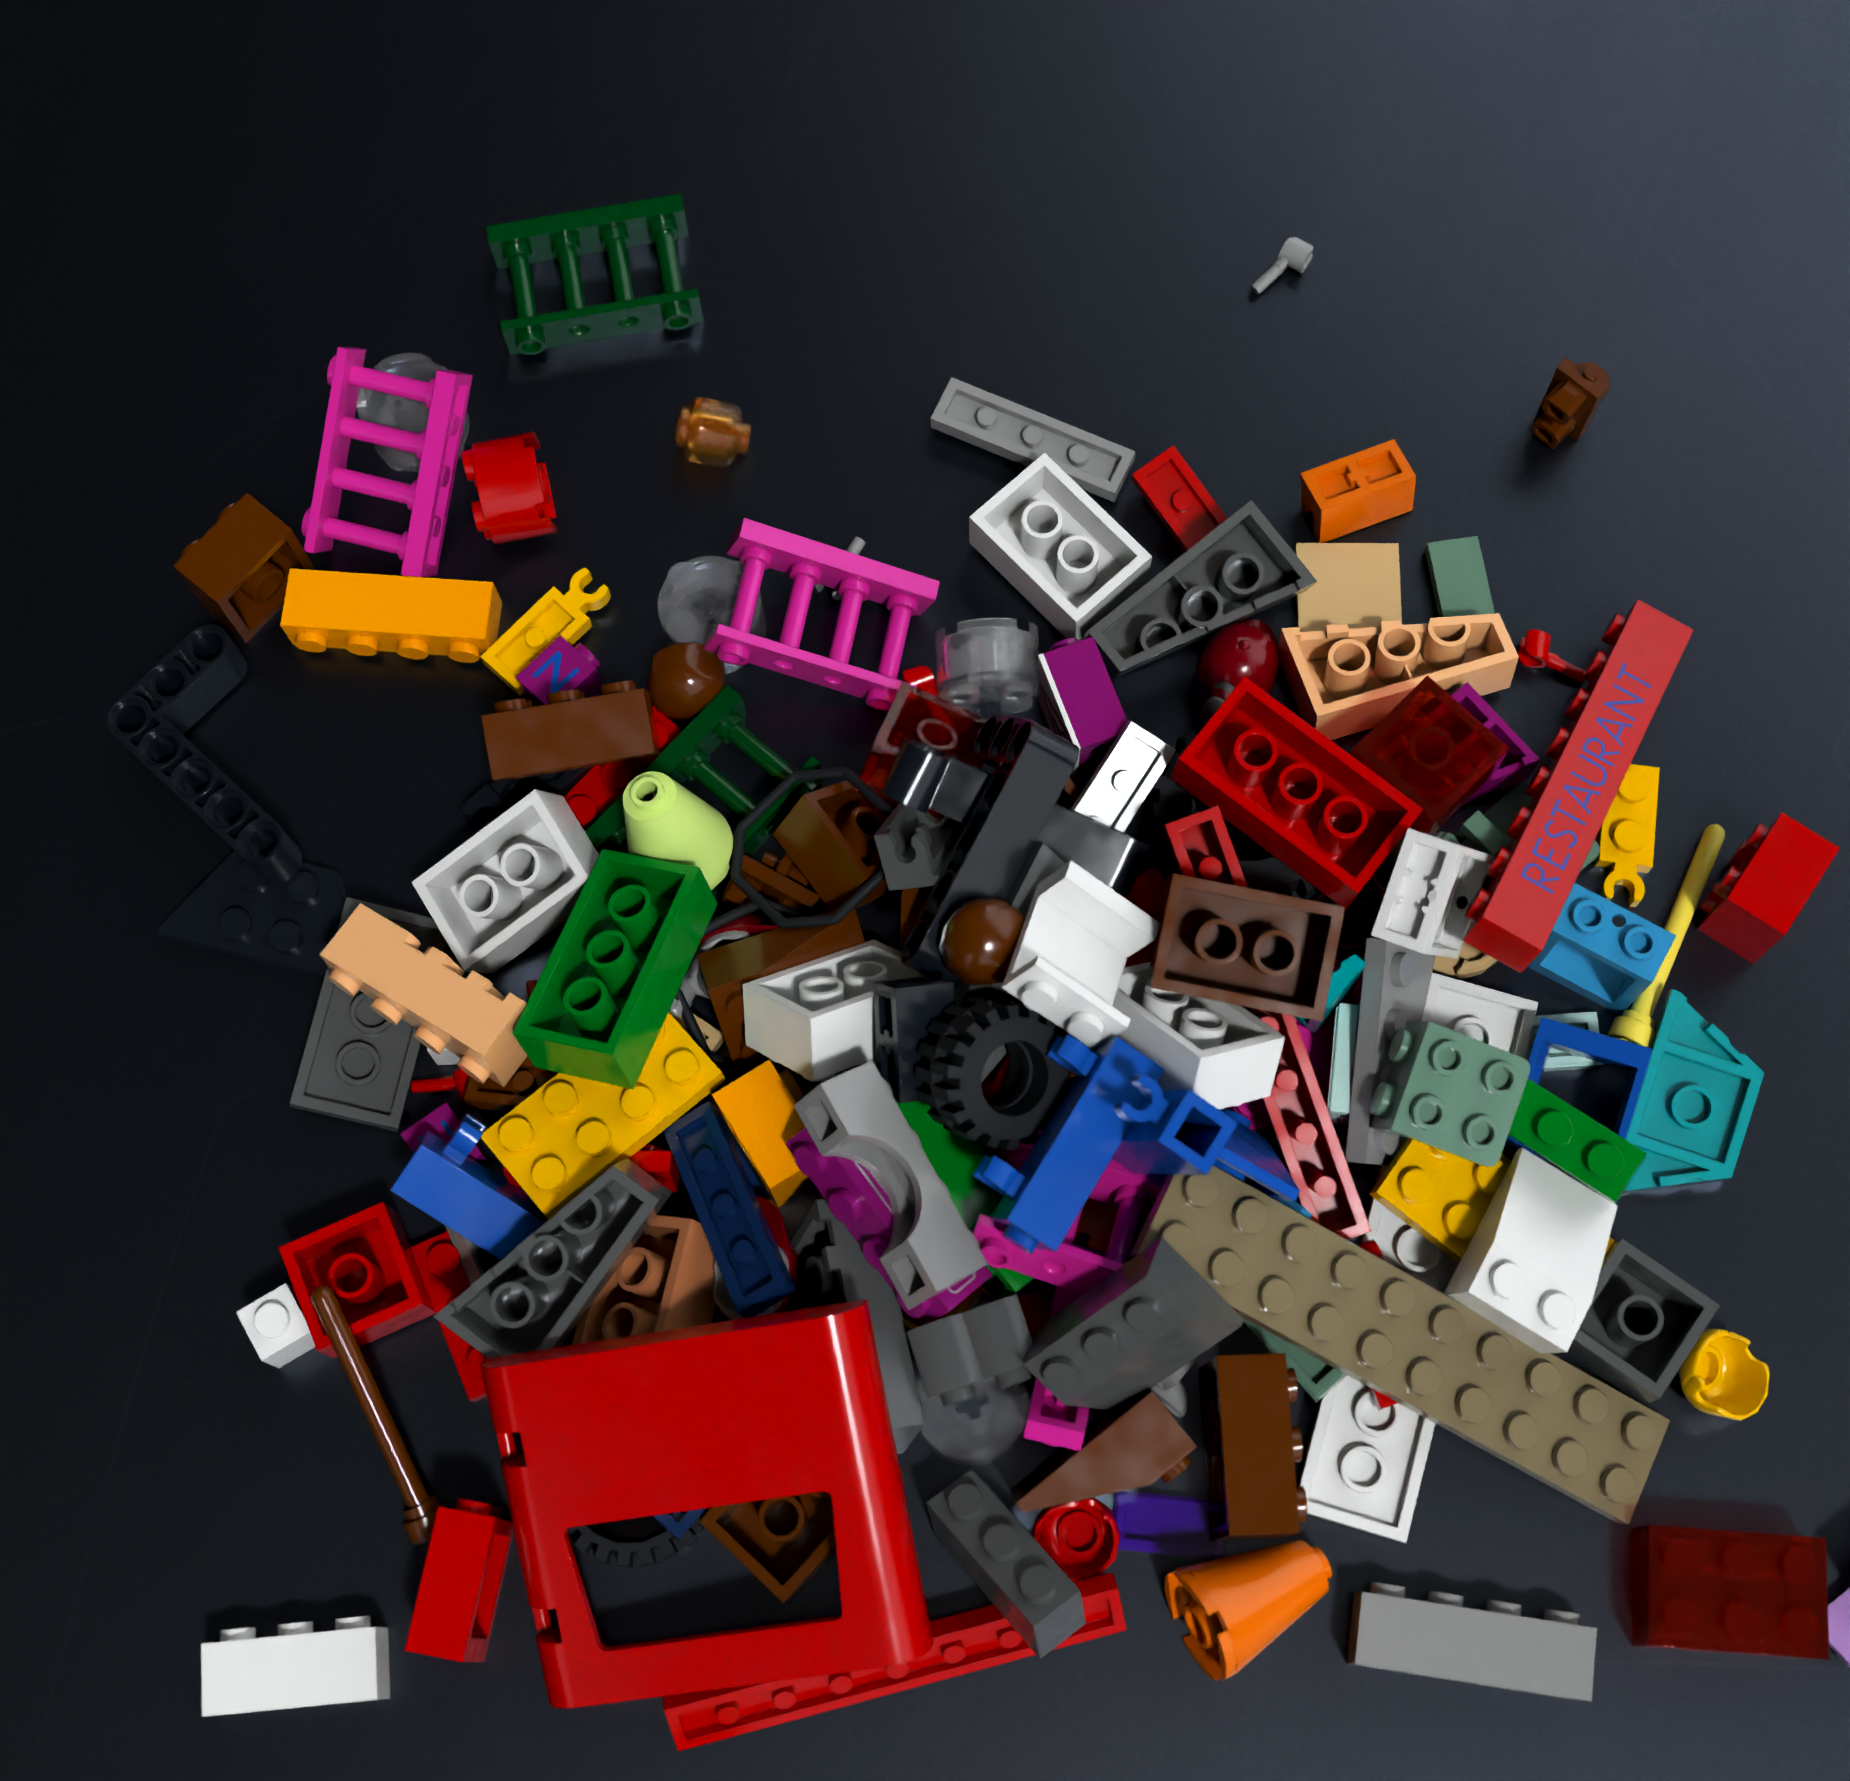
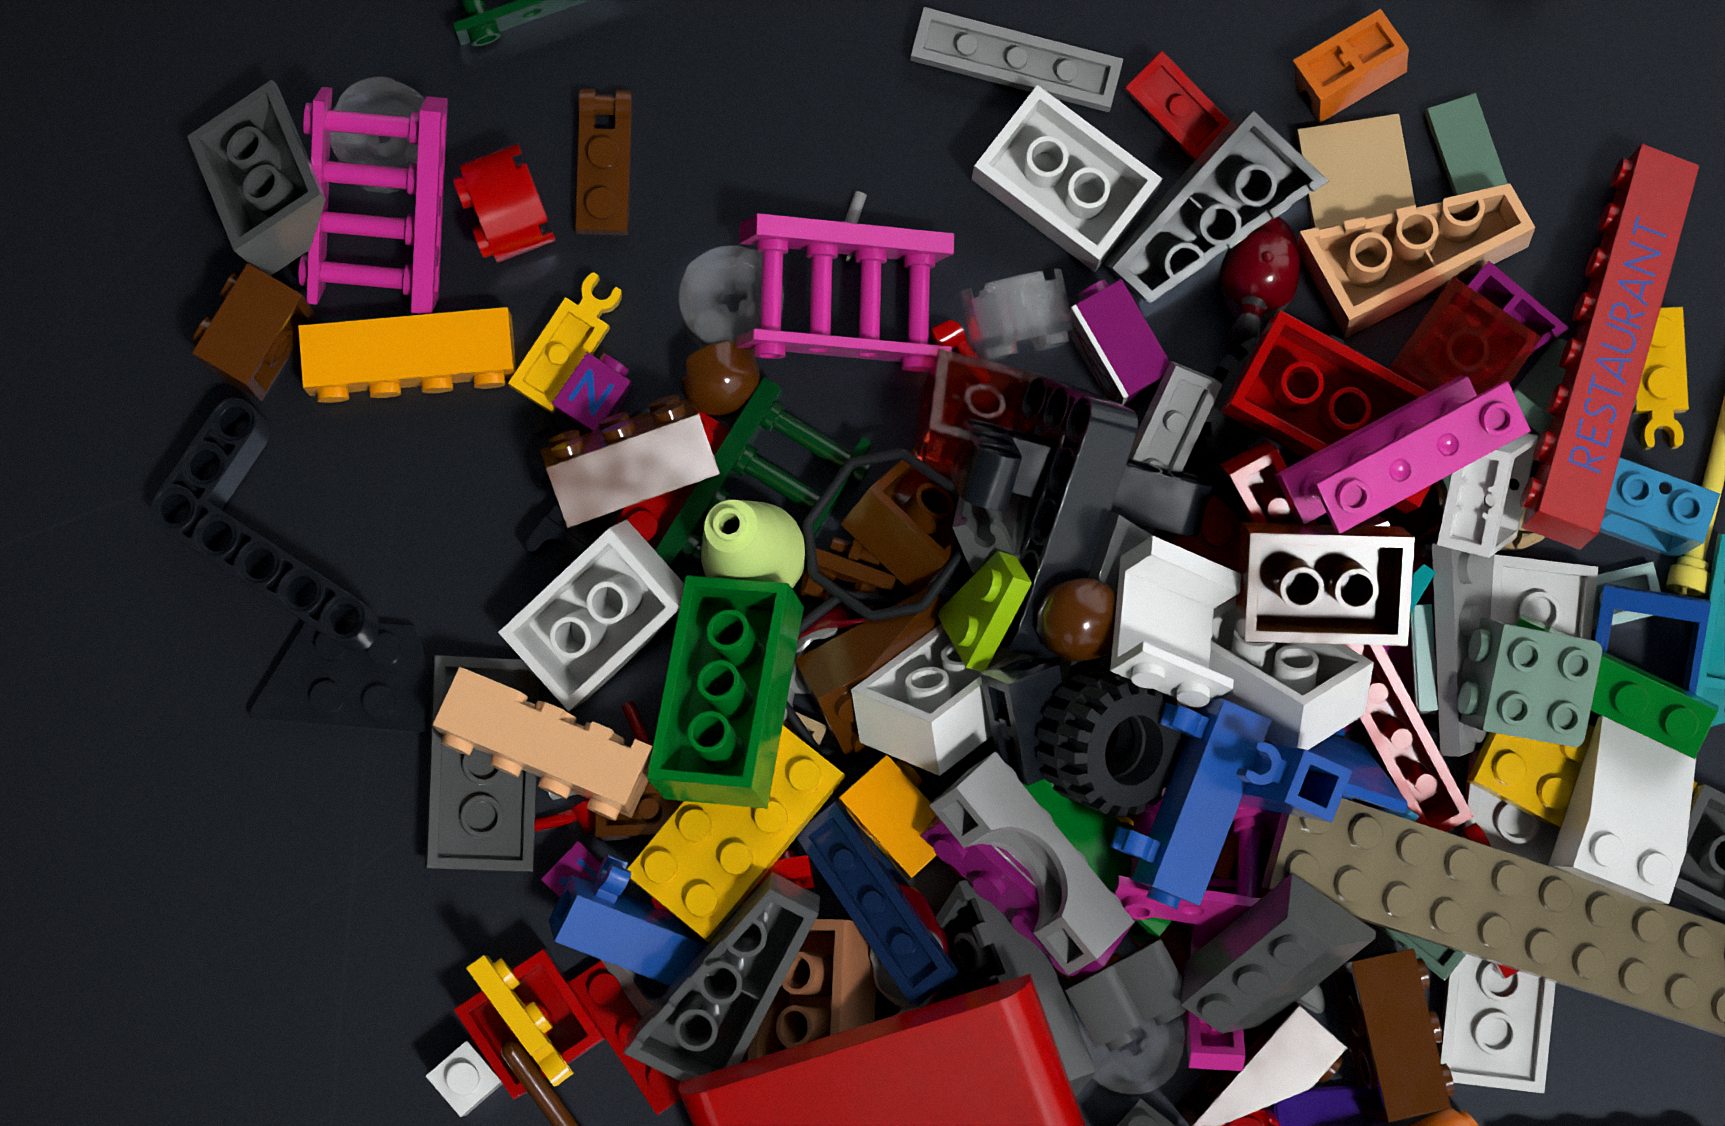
camera: 20 degrees left, 10 degrees up
clear orange head [675,397,751,468] -> none
red hand [1518,629,1586,684] -> none
none -> dark grey slope [187,80,326,276]
none -> yellow plate [466,955,574,1087]
none -> reddish brown plate [575,89,632,235]
none -> lime wing [937,551,1032,672]
none -> dark pink fence [1275,375,1531,534]

